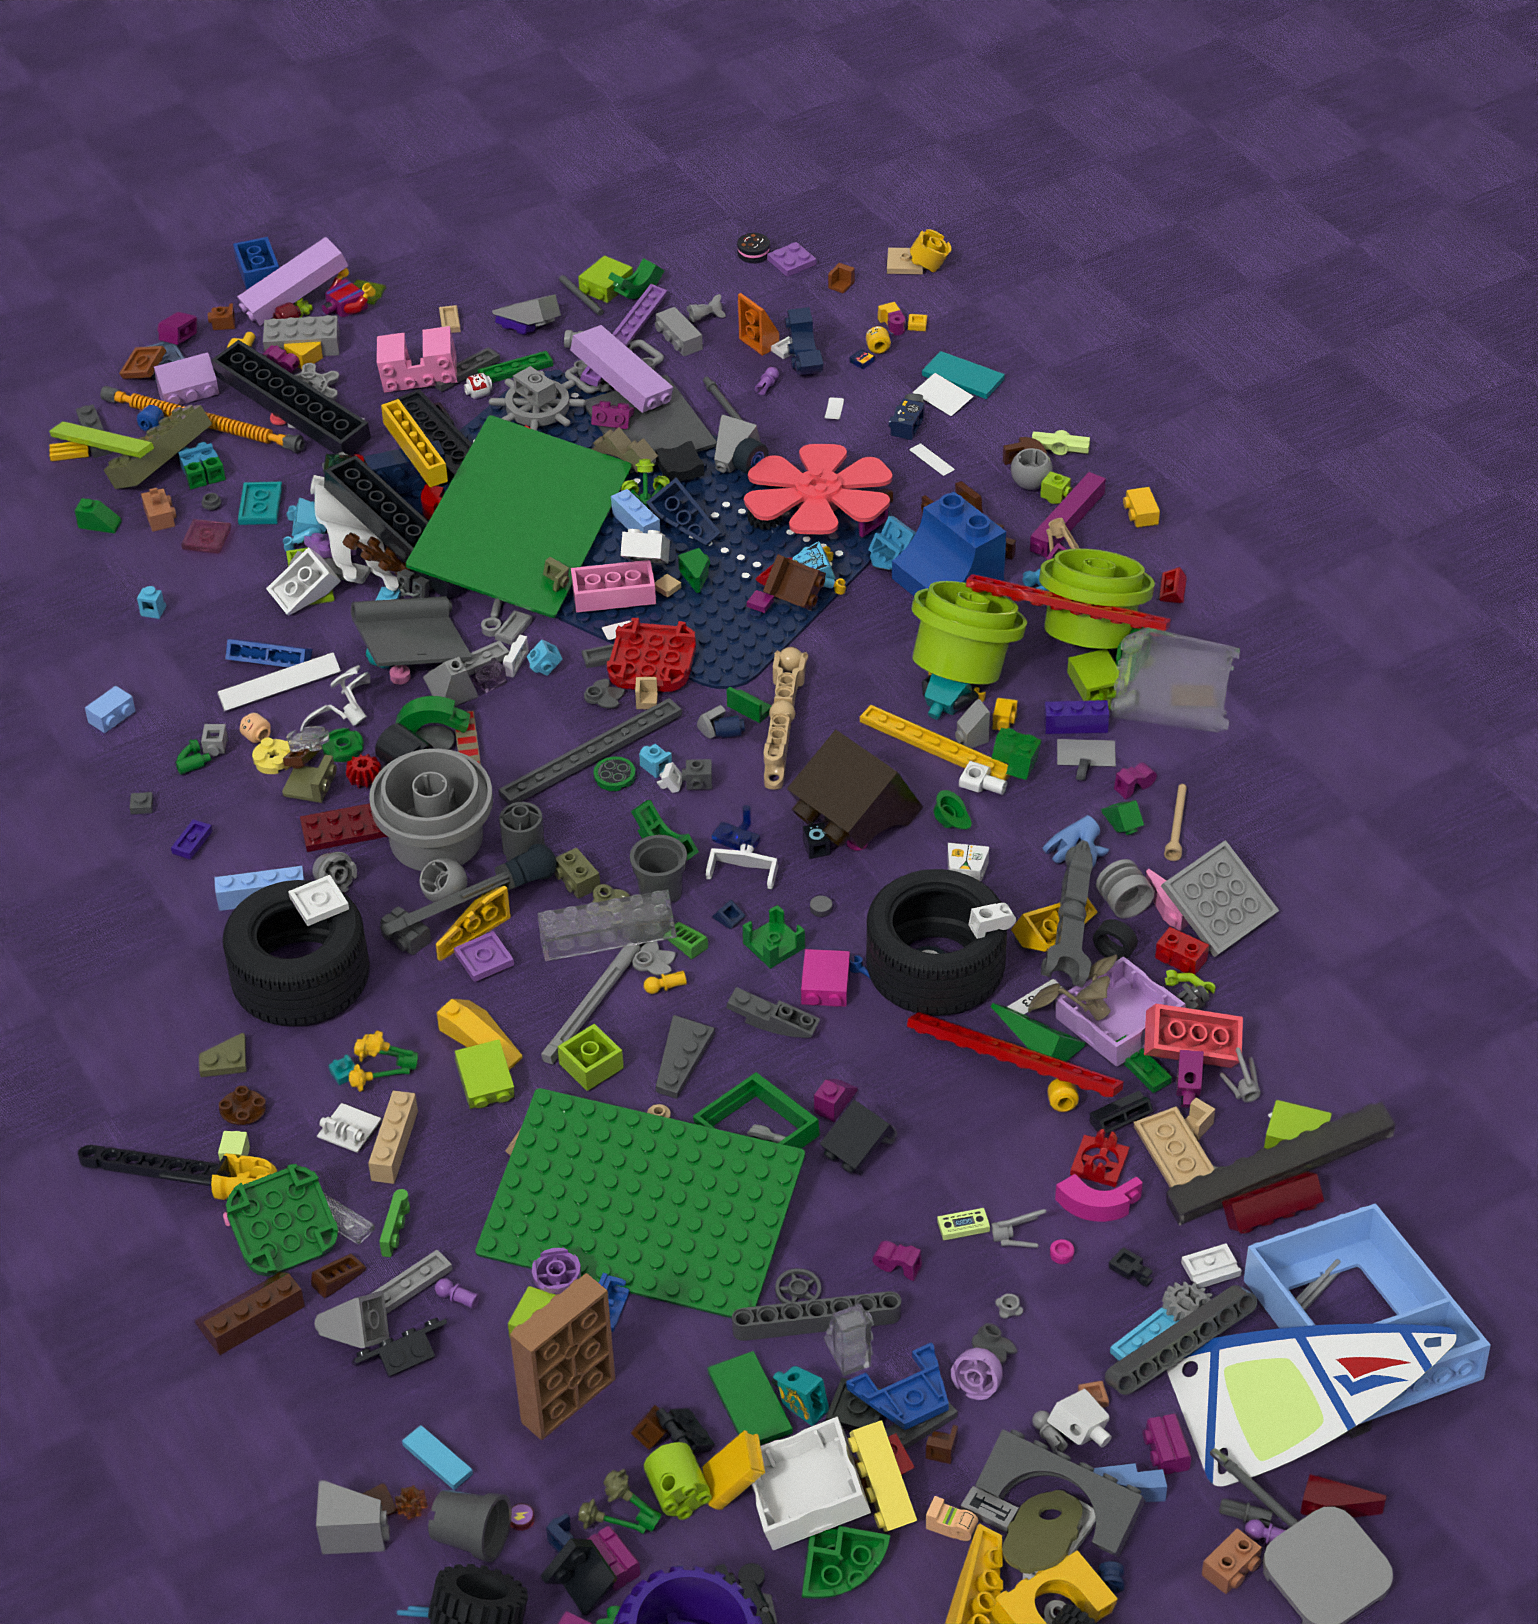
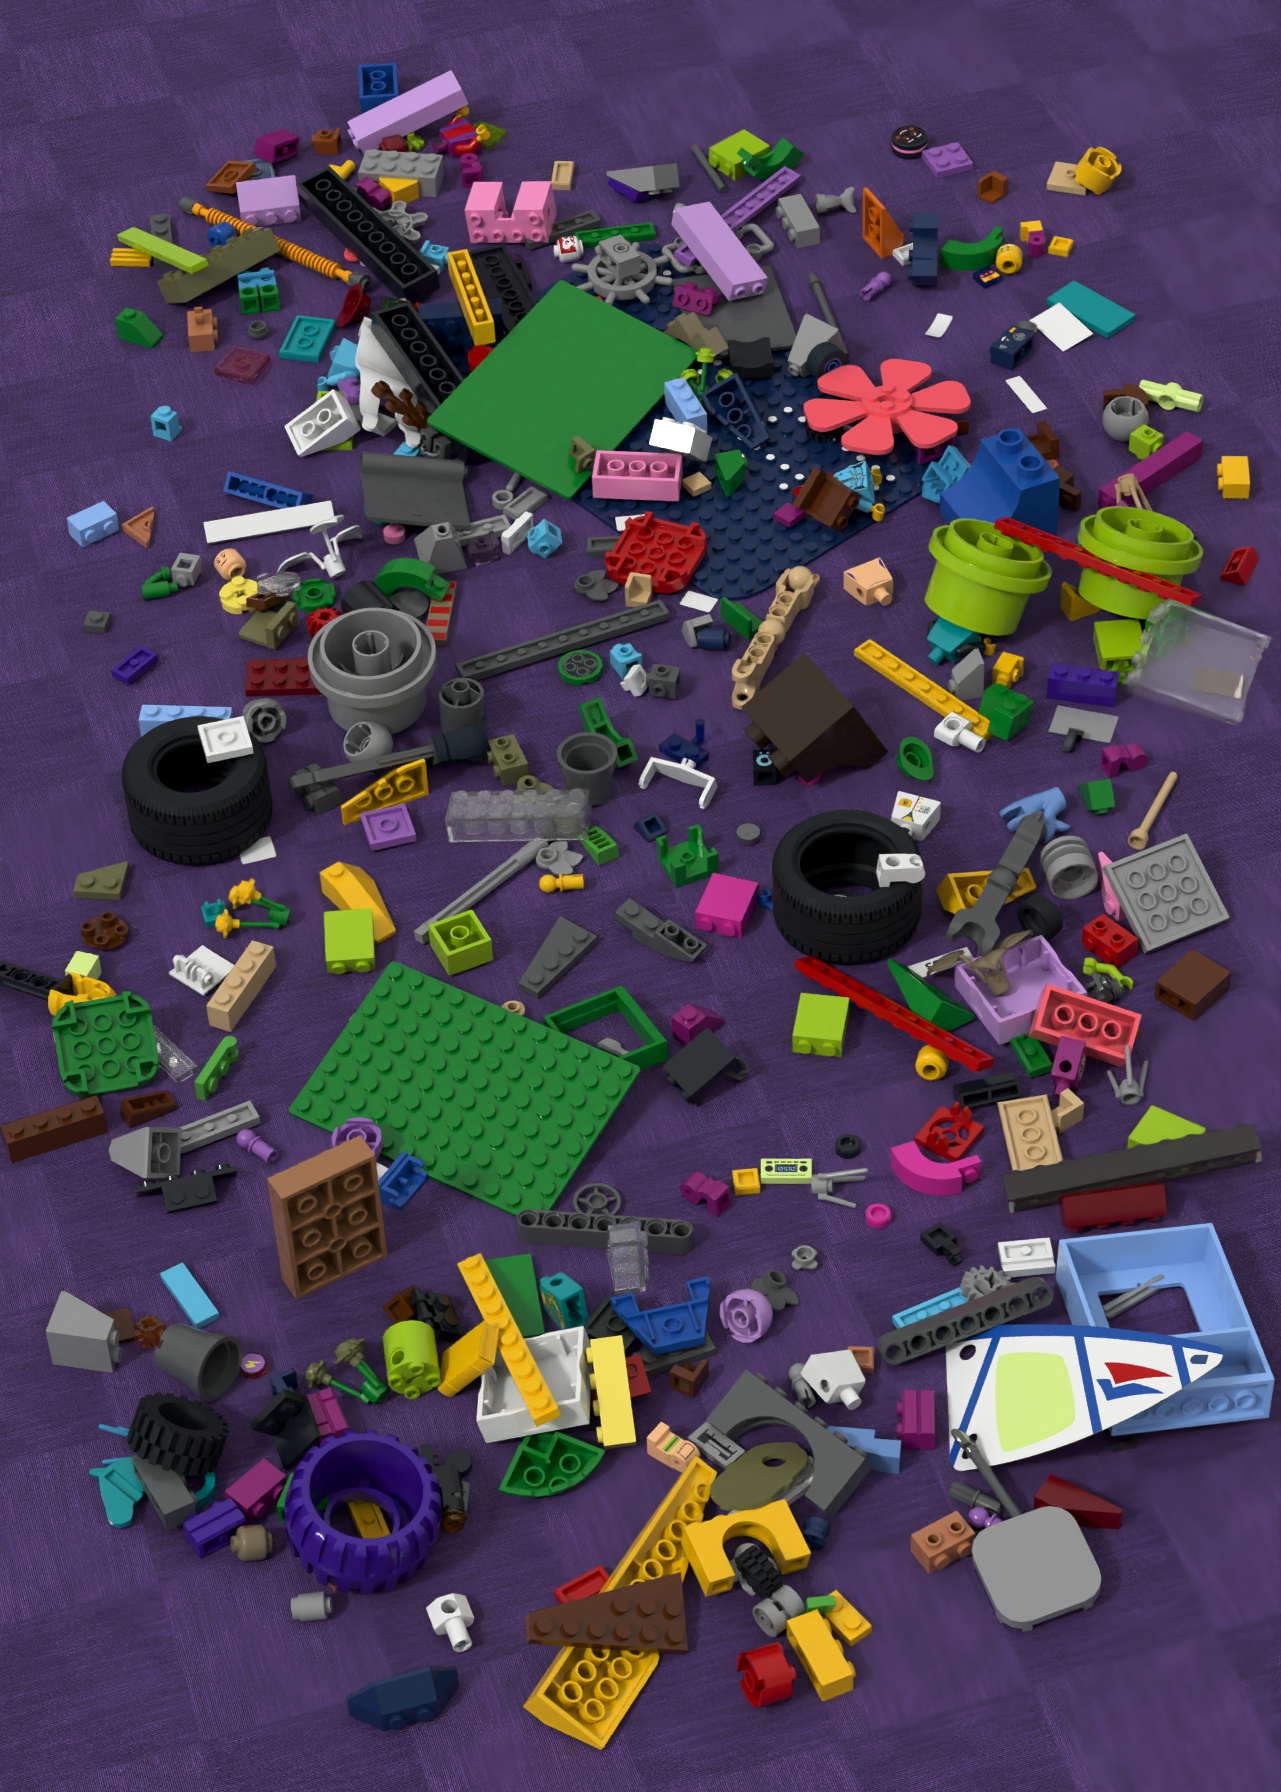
camera: 15 degrees right, 0 degrees up
none -> nougat tile [121,507,155,548]
none -> white sticker [239,836,276,864]
none -> dark red piece [337,284,371,328]
none -> medium azure brick [419,240,449,272]
none -> yellow plate [457,1253,561,1427]
none -> magenta leg [460,153,484,188]
none -> white sticker [680,591,718,612]
none -> yellow tile [732,1168,760,1195]
none -> lime brick [792,993,849,1057]
none -> black tile [835,1134,860,1159]
none -> light nougat torso [843,557,893,606]
none -> green arch [940,226,1005,271]
none -> yellow slope [1060,581,1101,621]
none -> reddish brown brick [1155,949,1231,1021]

